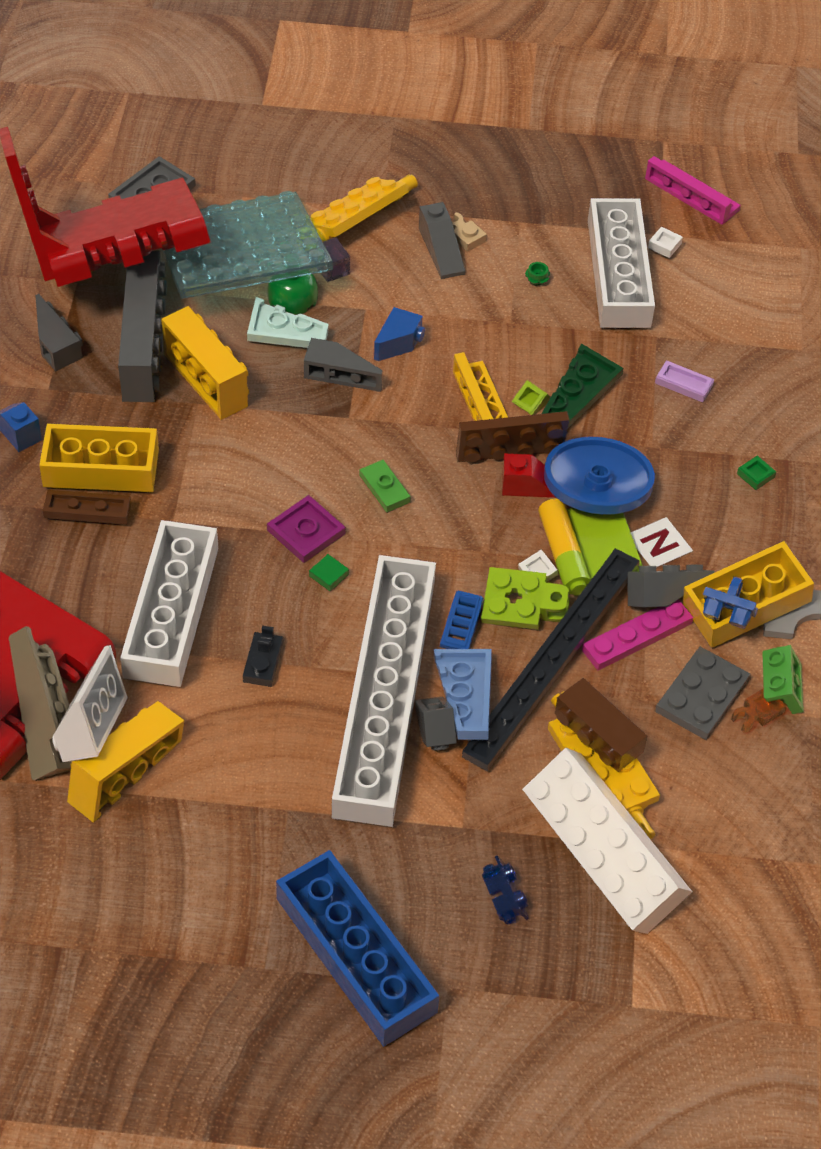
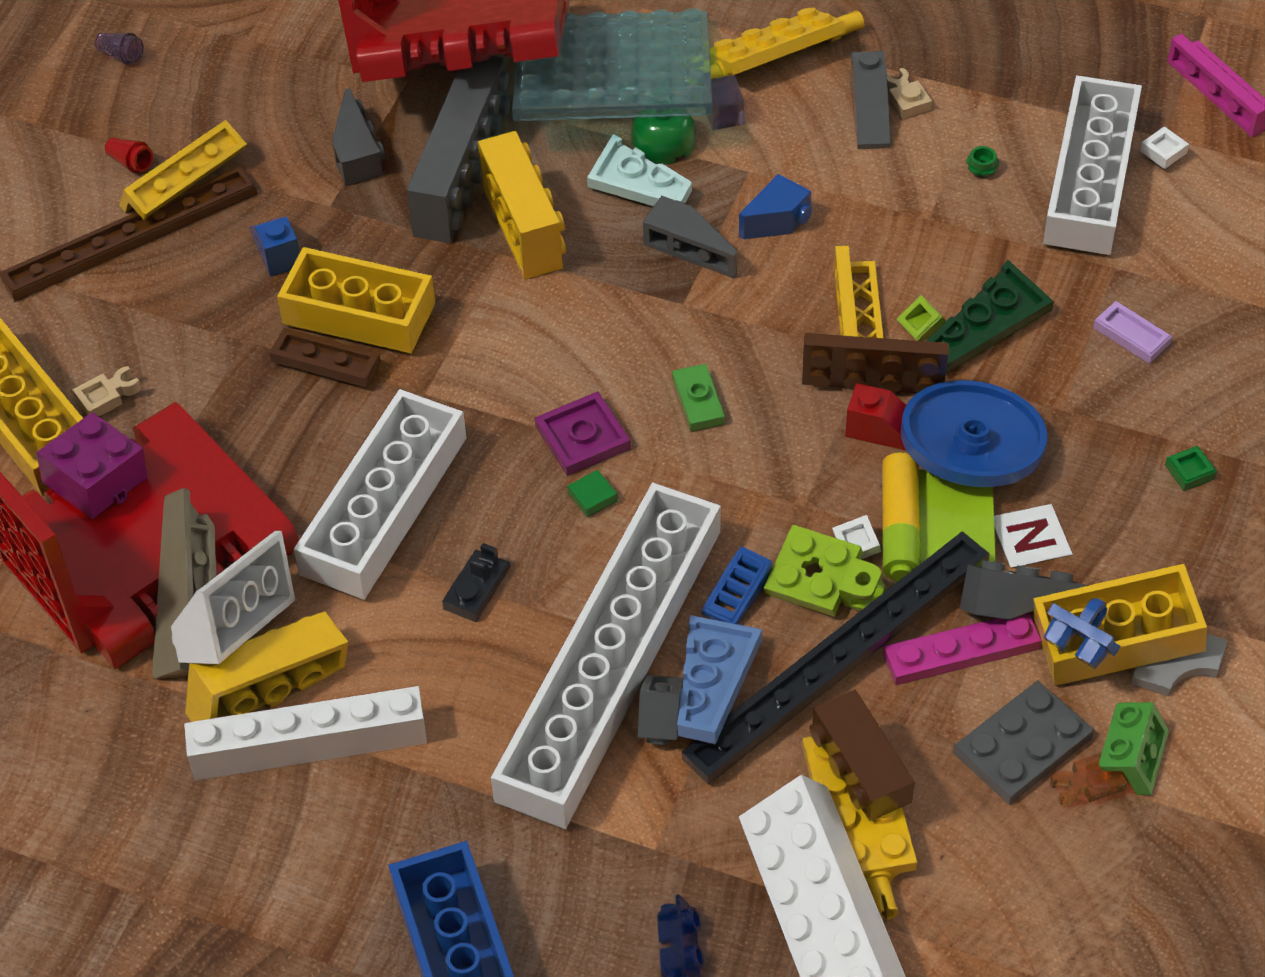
camera: 20 degrees right, 0 degrees up
none -> white brick [184,686,427,781]

